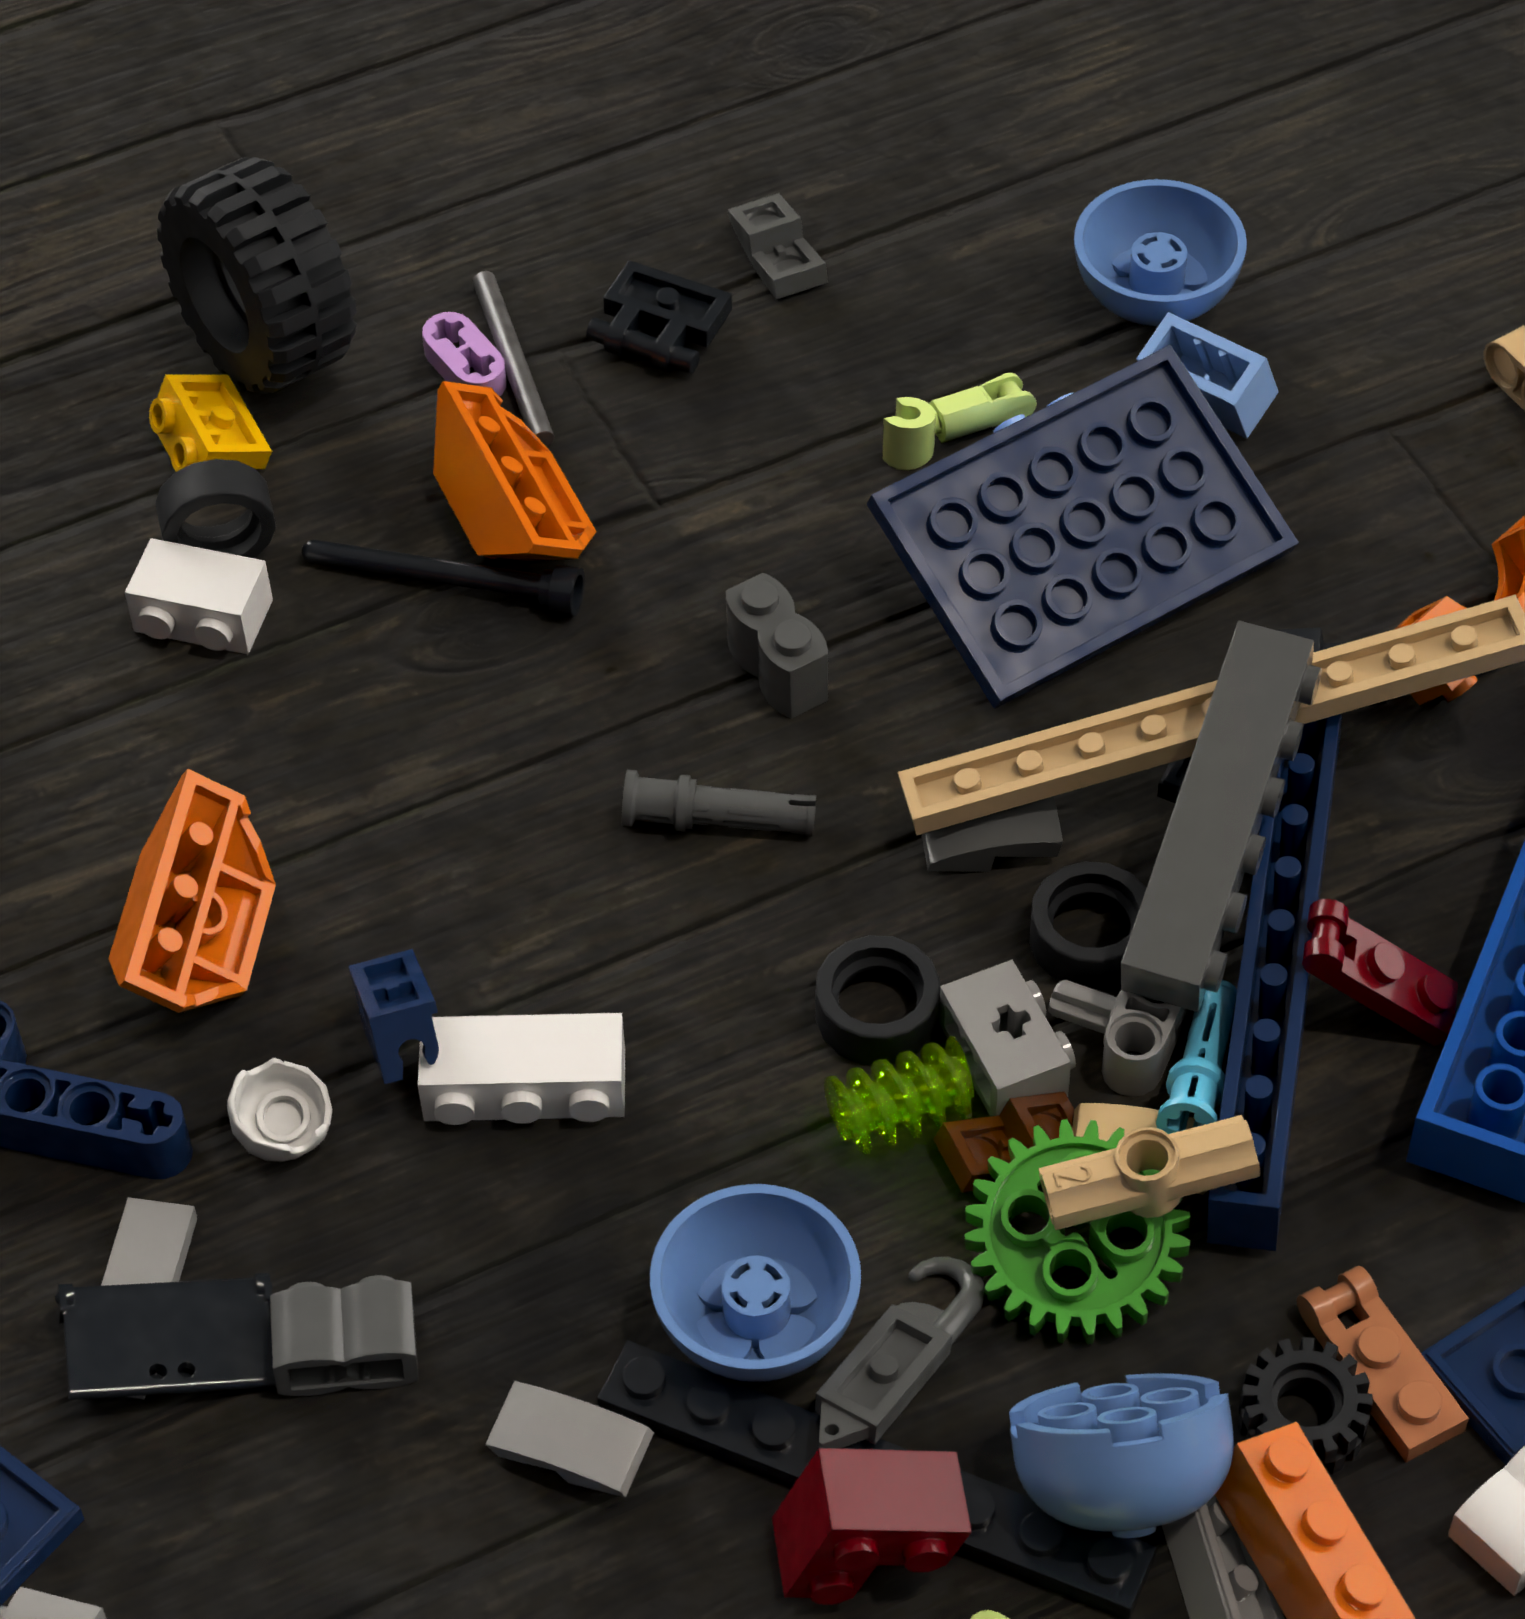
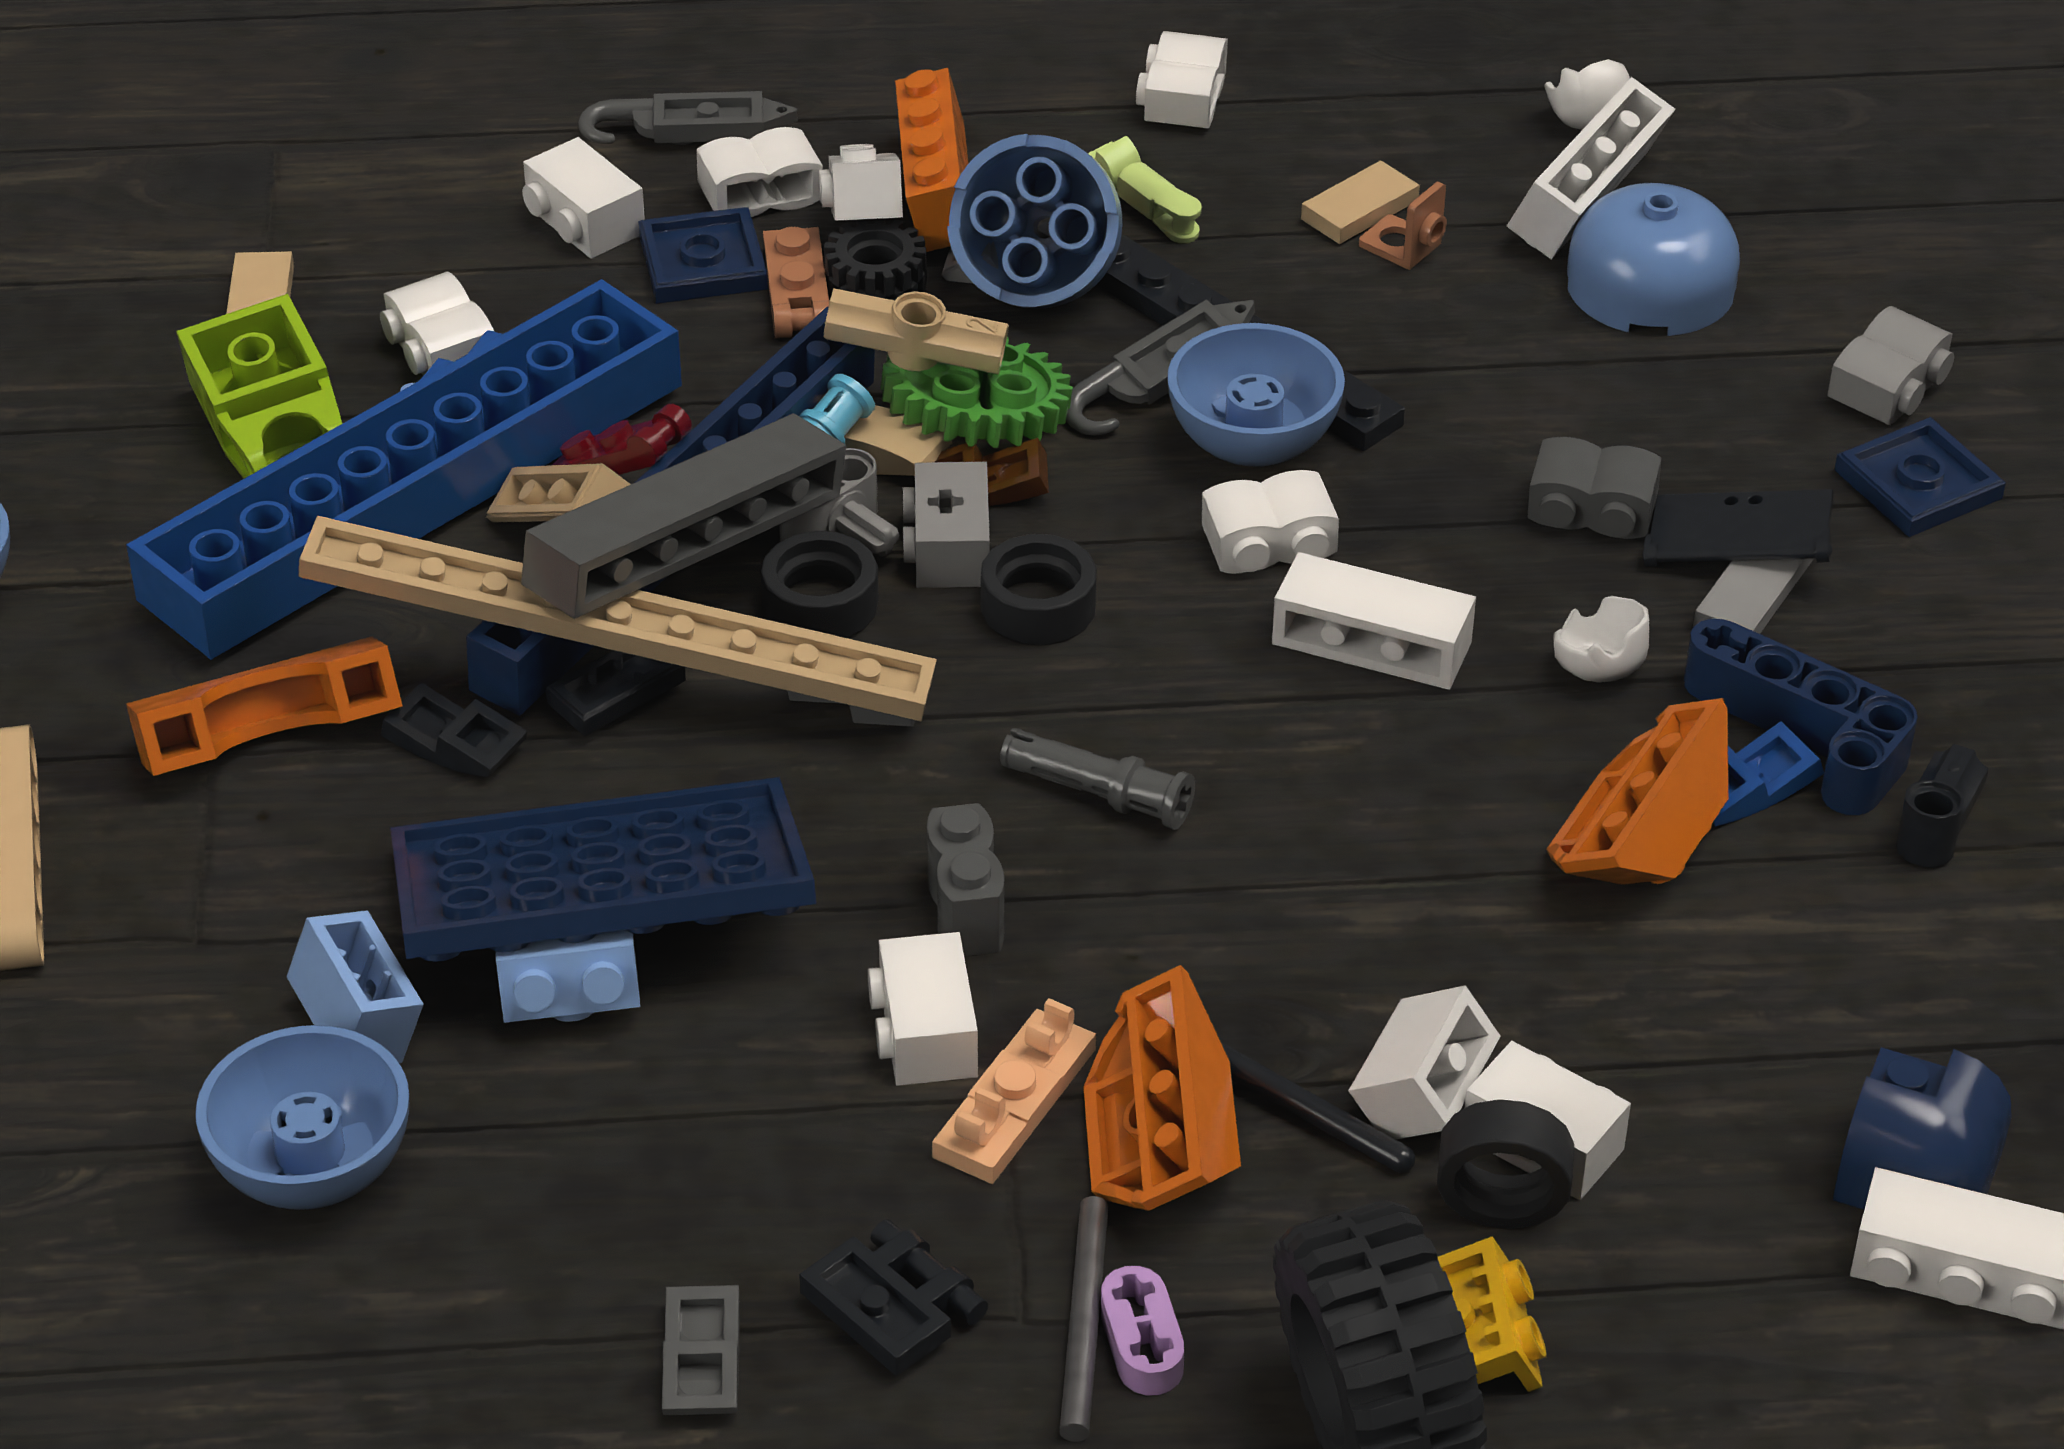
camera: 160 degrees left, 10 degrees down
dark blue hinge [348,949,439,1084] -> none
light grey slope [485,1381,654,1497] -> none
dark red brick [772,1448,972,1605] -> none
clear neon green piece [824,1036,974,1155] -> none
yellowish green piece [883,373,1037,470] -> none
none -> tan slope [486,463,631,522]
none -> white brick [819,144,903,221]
none -> white brick [868,932,978,1086]
none -> light nougat plate [932,998,1096,1184]
none -> white brick [1202,470,1339,574]
none -> white brick [1348,985,1501,1139]
none -> blue slope [1712,721,1824,826]

